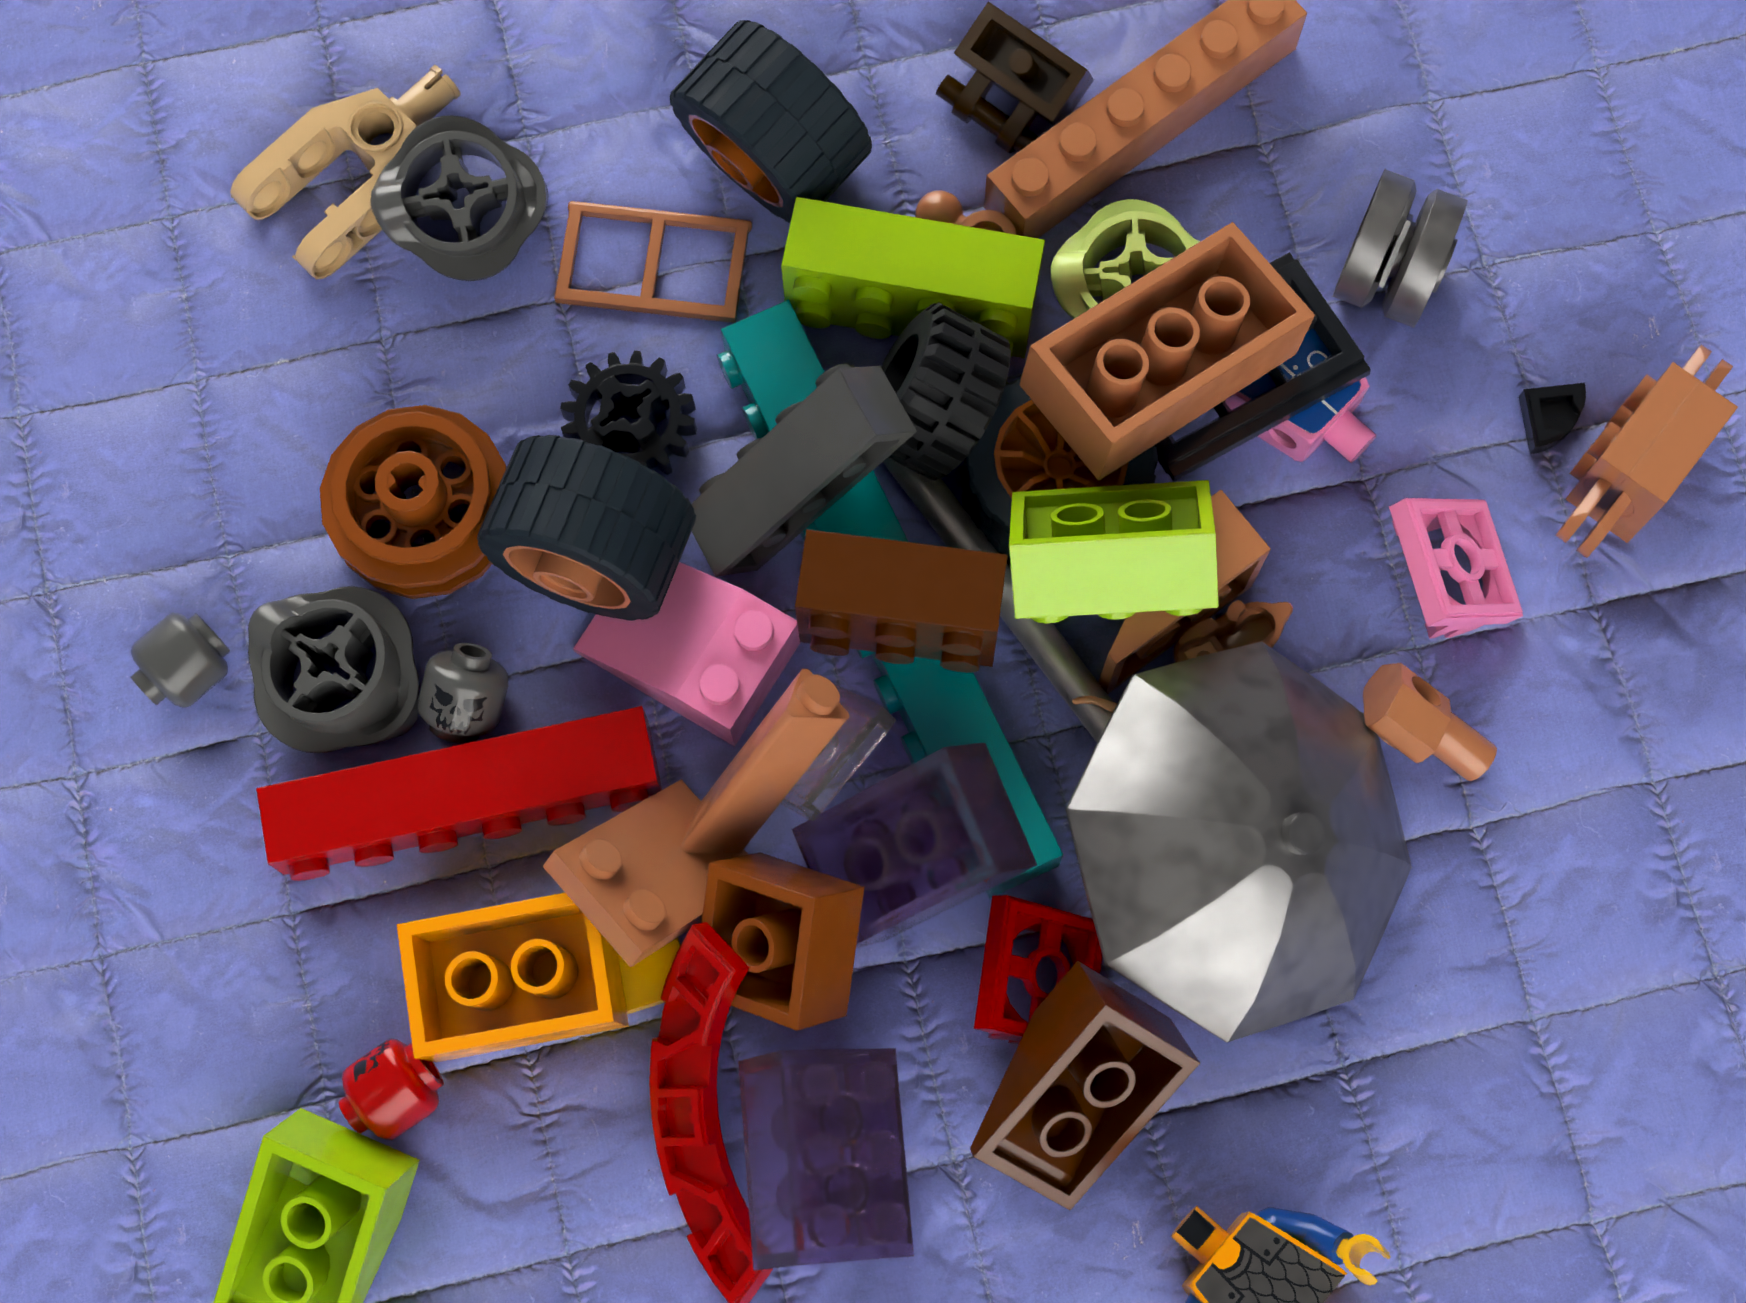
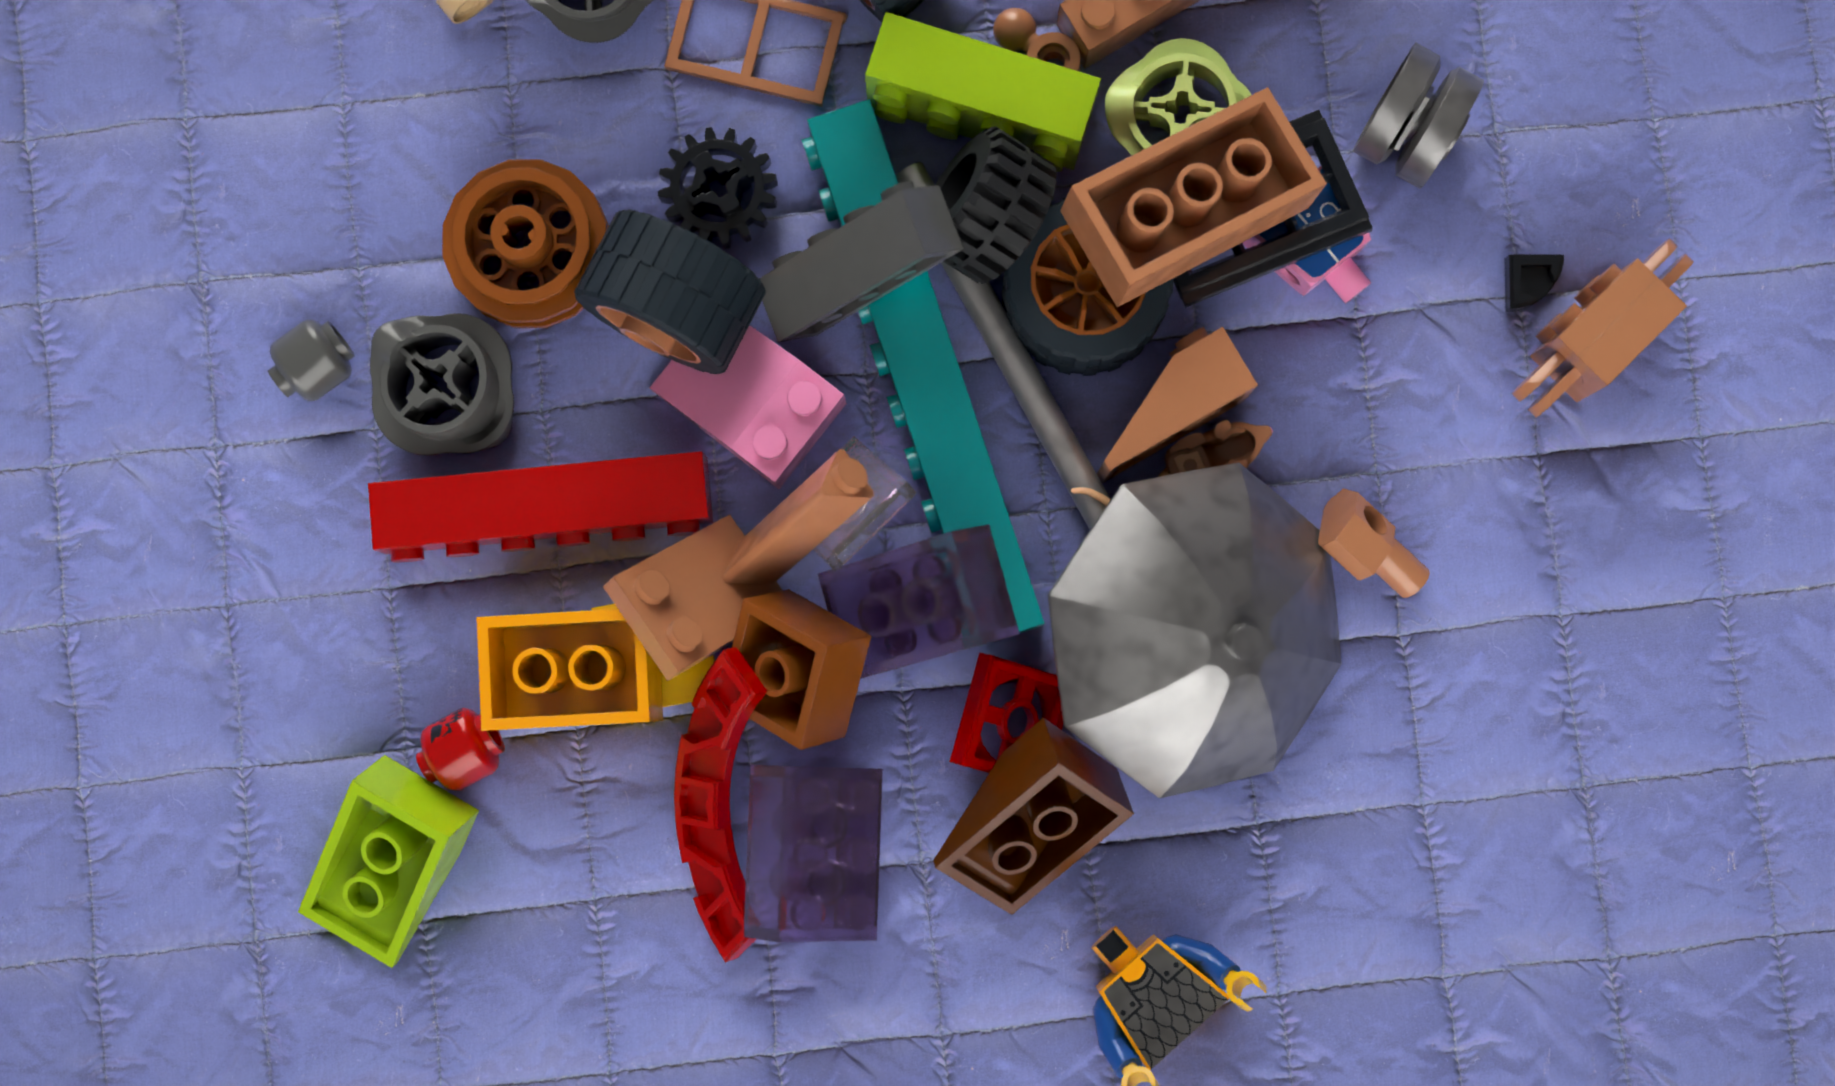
camera: 10 degrees right, 10 degrees up
dark grey head [418,643,508,743] -> none
reddish brown brick [795,529,1008,673] -> none
lime slope [1009,480,1219,623] -> none
bright pink piece [1389,498,1523,639] -> none

